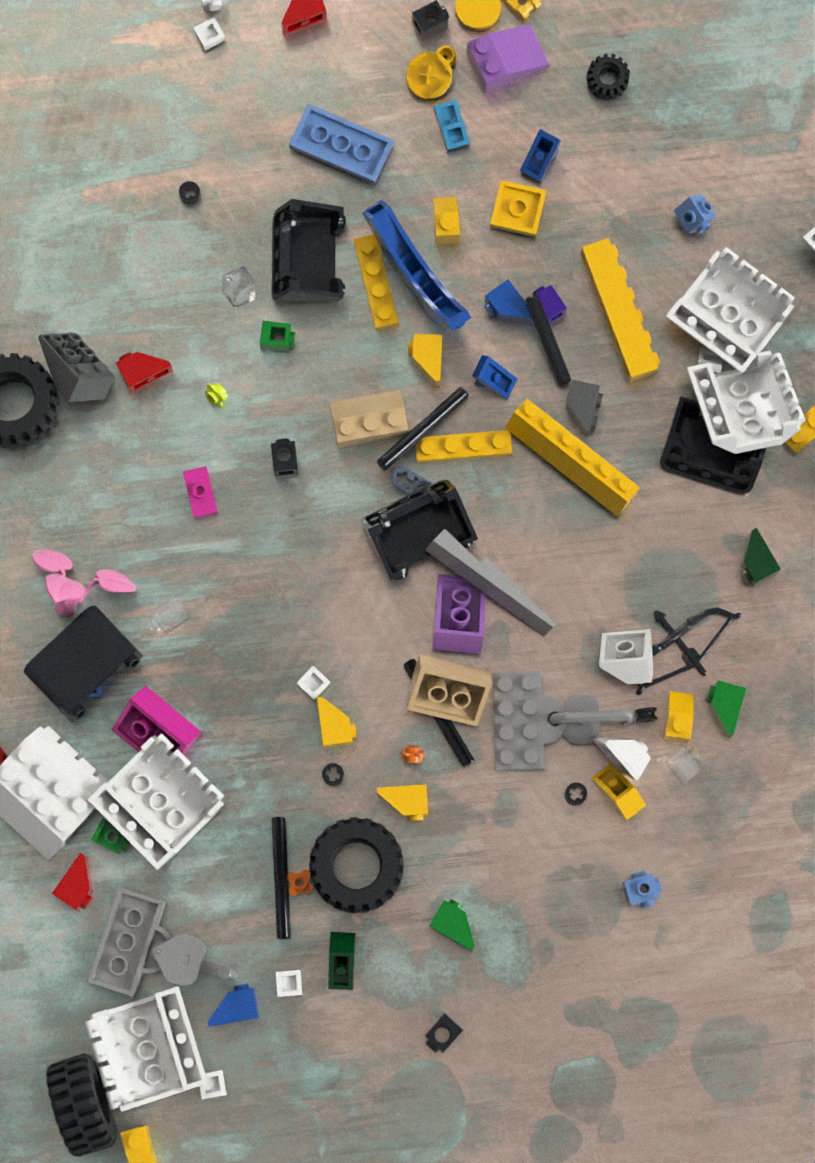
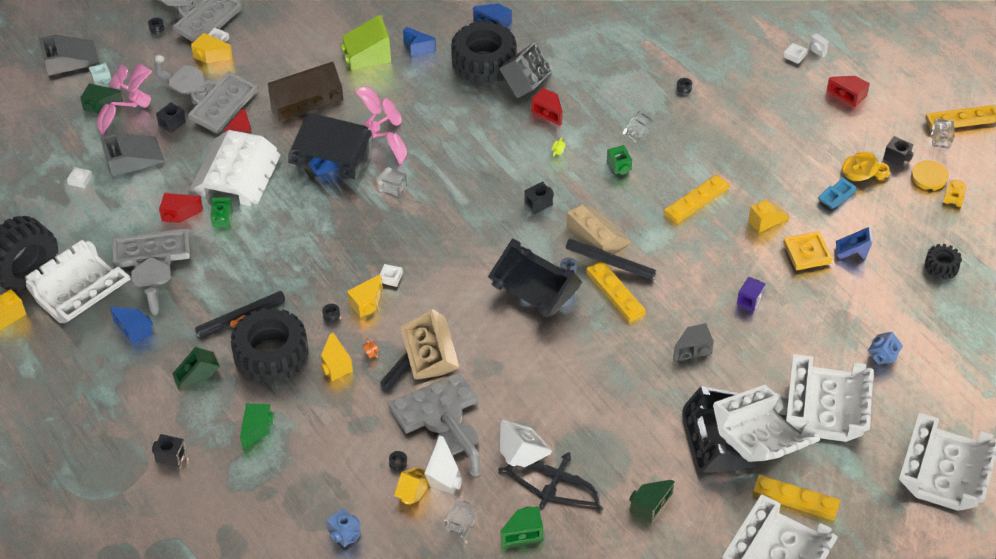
camera: 65 degrees right, 30 degrees down
white slope [88,734,224,870] -> none
dark pink slope [111,686,201,756] -> none
dark pink plate [183,466,218,519] -> none
white plate [200,1070,227,1099] -> none
black windscreen [272,199,346,302] -> none
white plate [276,970,303,997] -> none
medium blue plate [289,104,394,184] -> none
blue arch [362,200,471,331] -> none
yellow slope [408,334,442,387] -> none
light grey slope [425,529,557,636] -> none
medium lavender slope [432,574,486,654] -> none
medium lavender slope [467,24,549,93] -> none
blue slope [472,355,517,400] -> none
blue slope [484,279,534,325] -> none
yellow brick [505,399,640,517] -> none
black axle [525,294,571,385] -> none
yellow brick [580,238,660,383] -> none
black bush [635,707,658,723] -> none
yellow slope [663,691,694,743] -> none

